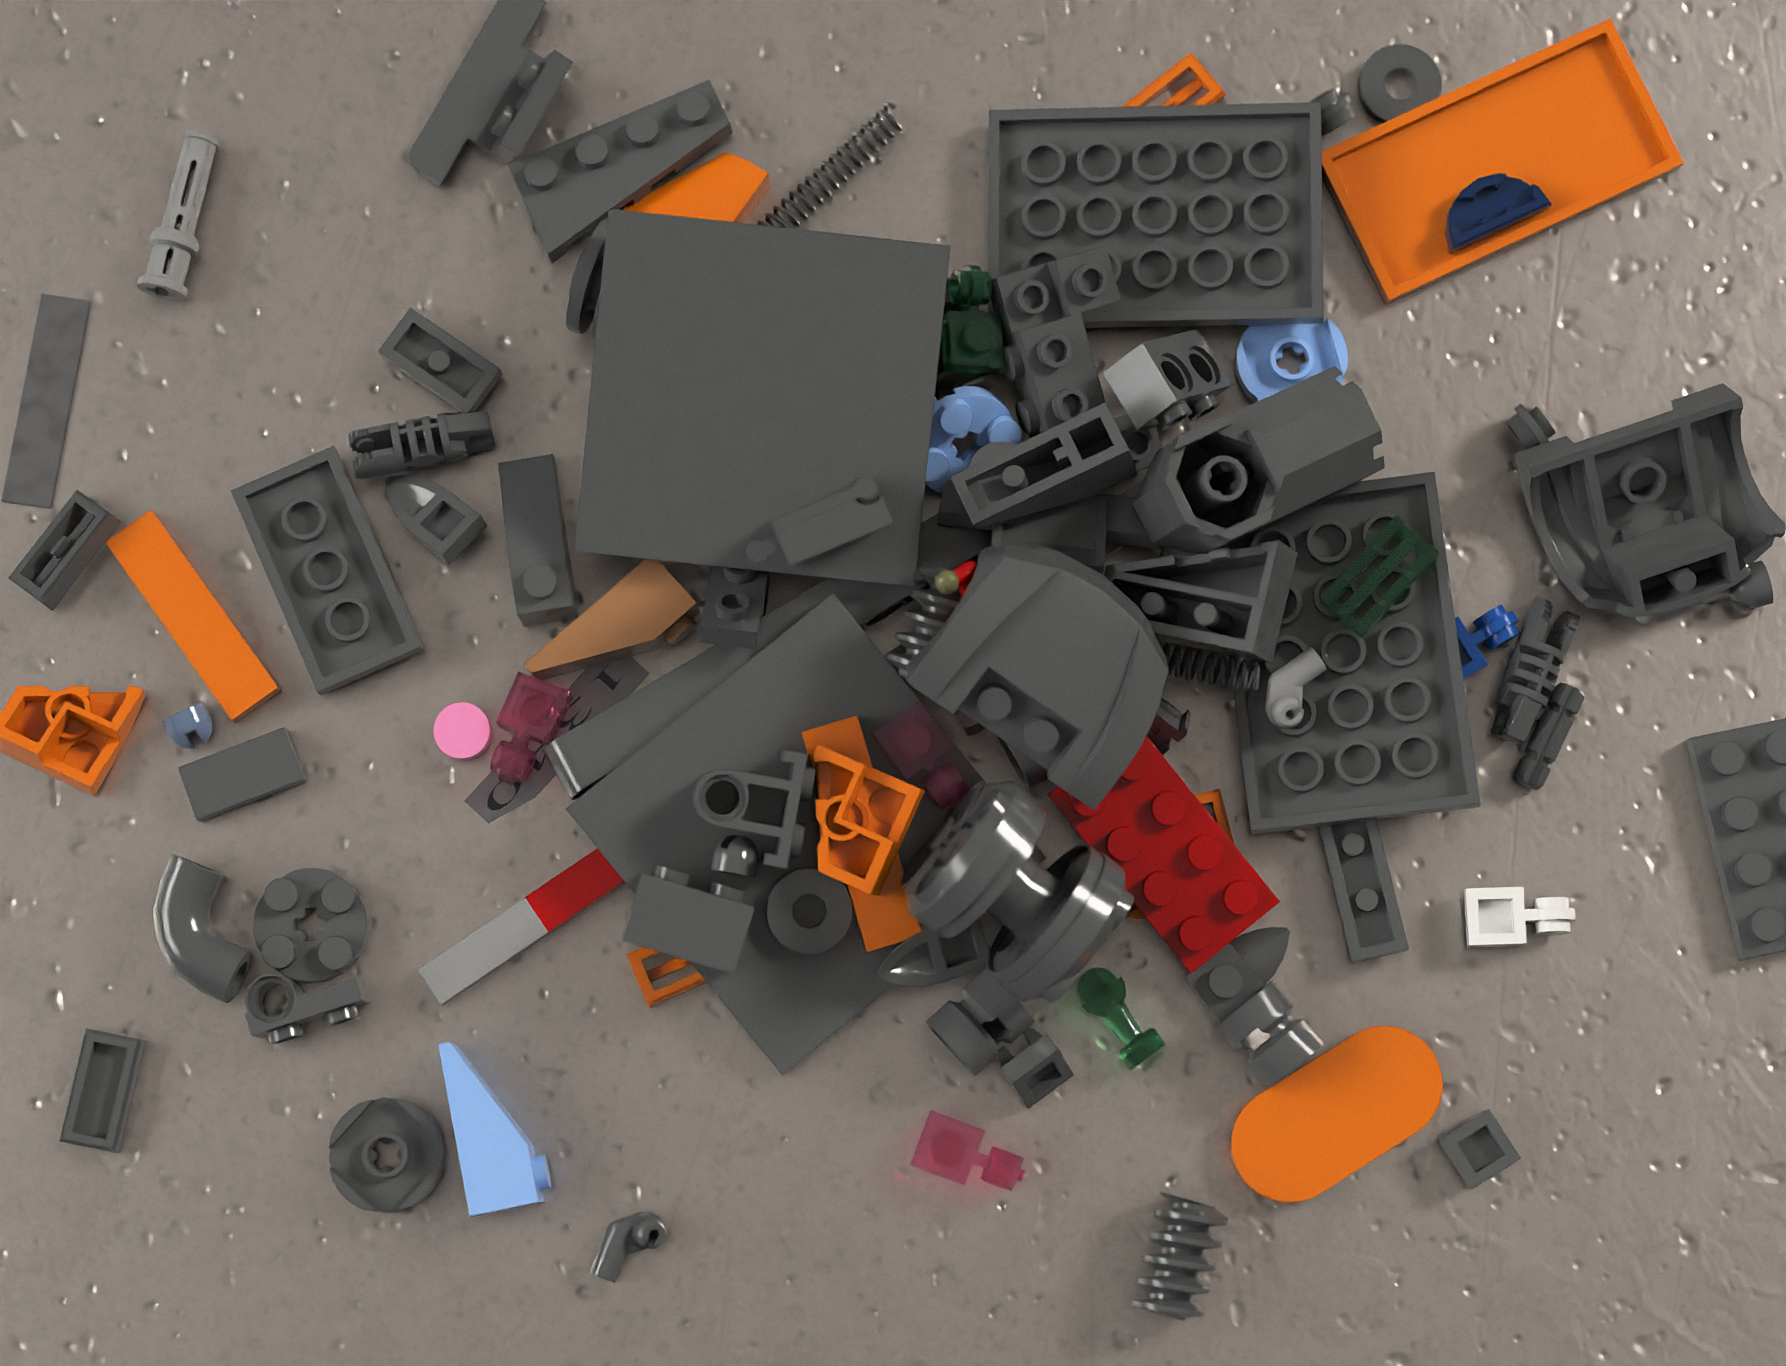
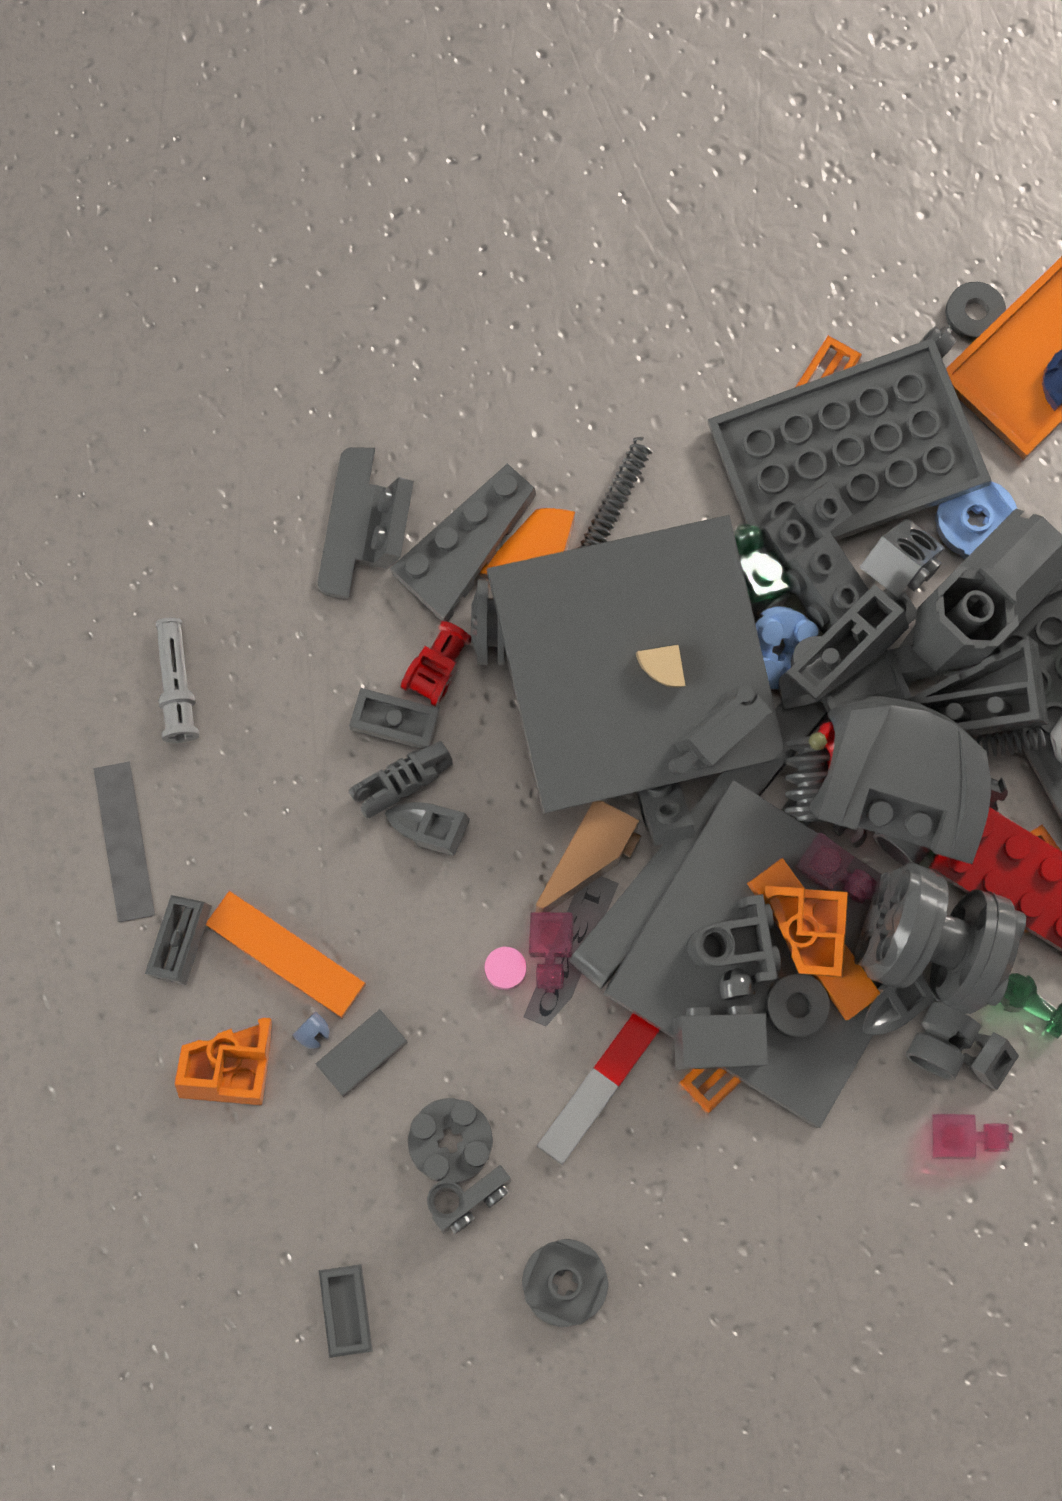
camera: 20 degrees left, 5 degrees down
dark grey cylinder [152,853,253,1003] -> none
dark grey plate [231,446,424,695] -> none
light blue slope [438,1042,551,1216] -> none
dark grey slope [498,454,579,627] -> none
dark grey arm [589,1212,666,1283] -> none
none -> red connector [400,621,471,707]
none -> tan tile [636,645,685,688]

